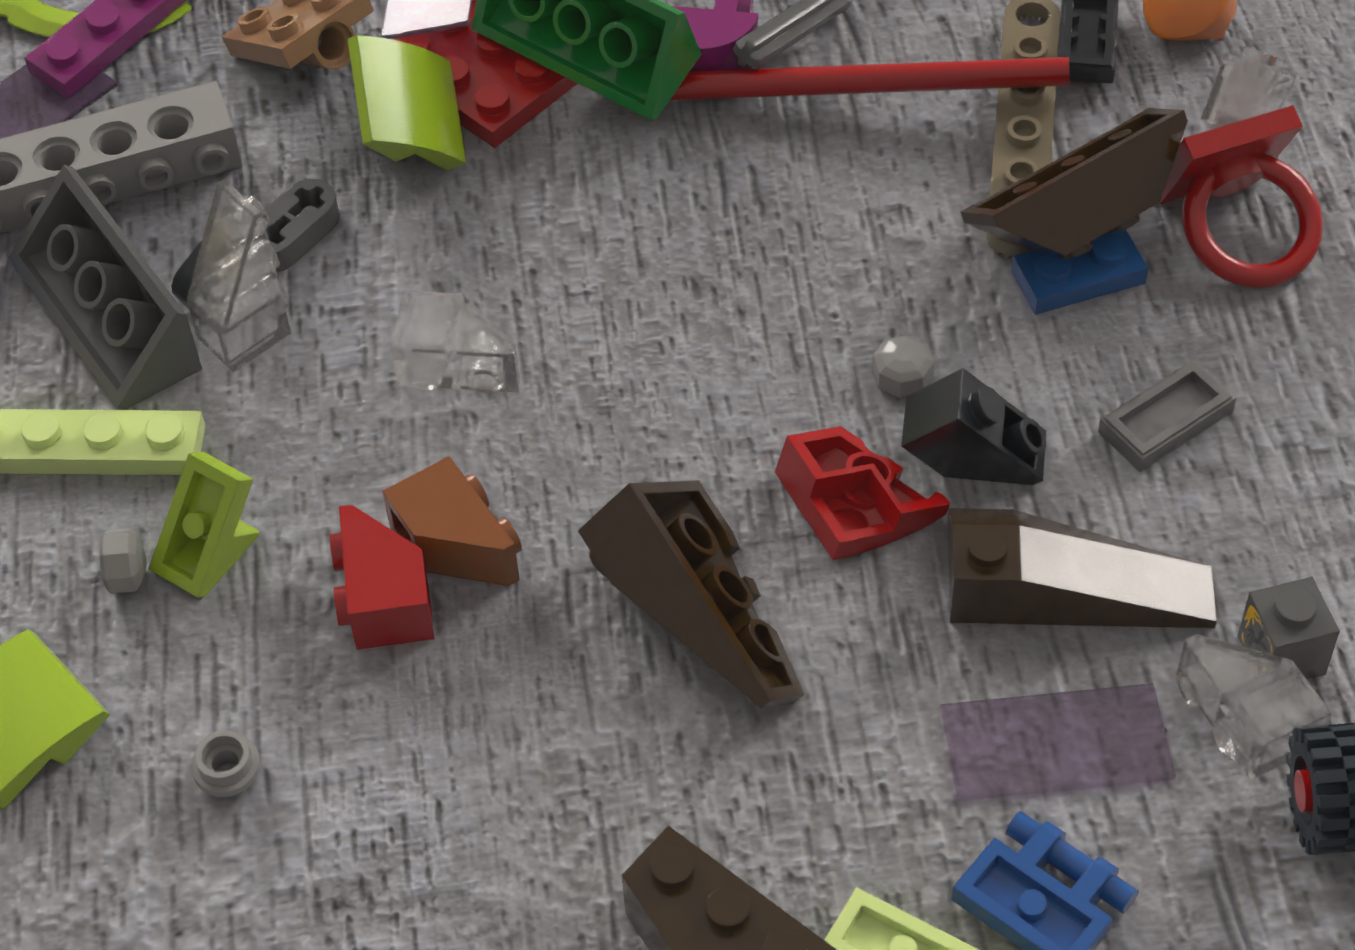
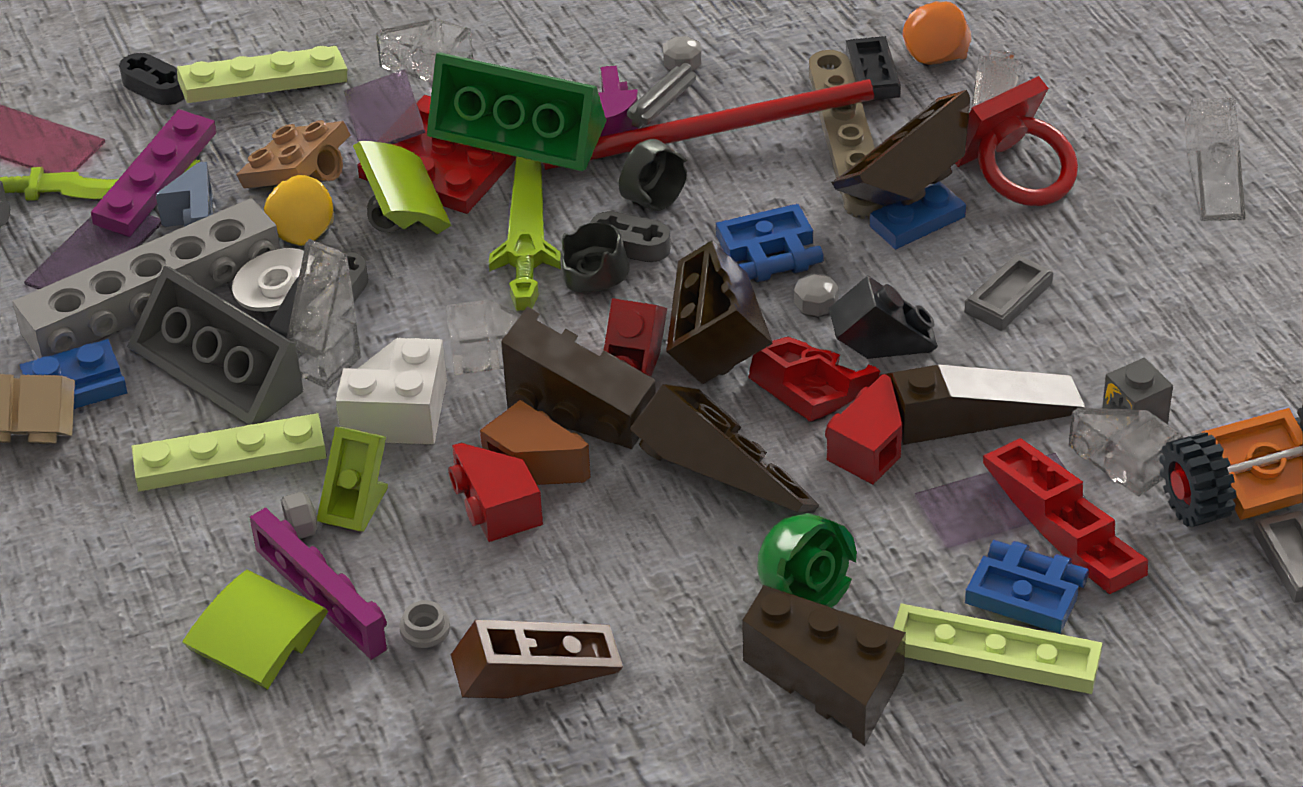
camera: 15 degrees left, 10 degrees down
none -> sand blue slope [156,162,213,227]
none -> white dish [232,248,320,312]
none -> magenta plate [250,507,387,660]
none -> yellow hair [264,175,334,246]
none -> white slope [336,338,447,444]
none -> reddish brown slope [450,619,623,699]
none -> lime sword [489,156,561,311]
none -> dark brown wedge [501,306,656,449]
none -> pearl dark grey hair [562,222,630,292]
none -> dark grey beam [591,211,671,262]
none -> red slope [603,298,667,377]
none -> pearl dark grey hair [618,139,687,211]
none -> dark brown wedge [666,240,773,384]
none -> blue plate [716,204,824,283]
none -> green cylinder [757,513,857,608]
none -> red slope [825,374,902,485]
none -> red slope [983,438,1148,594]

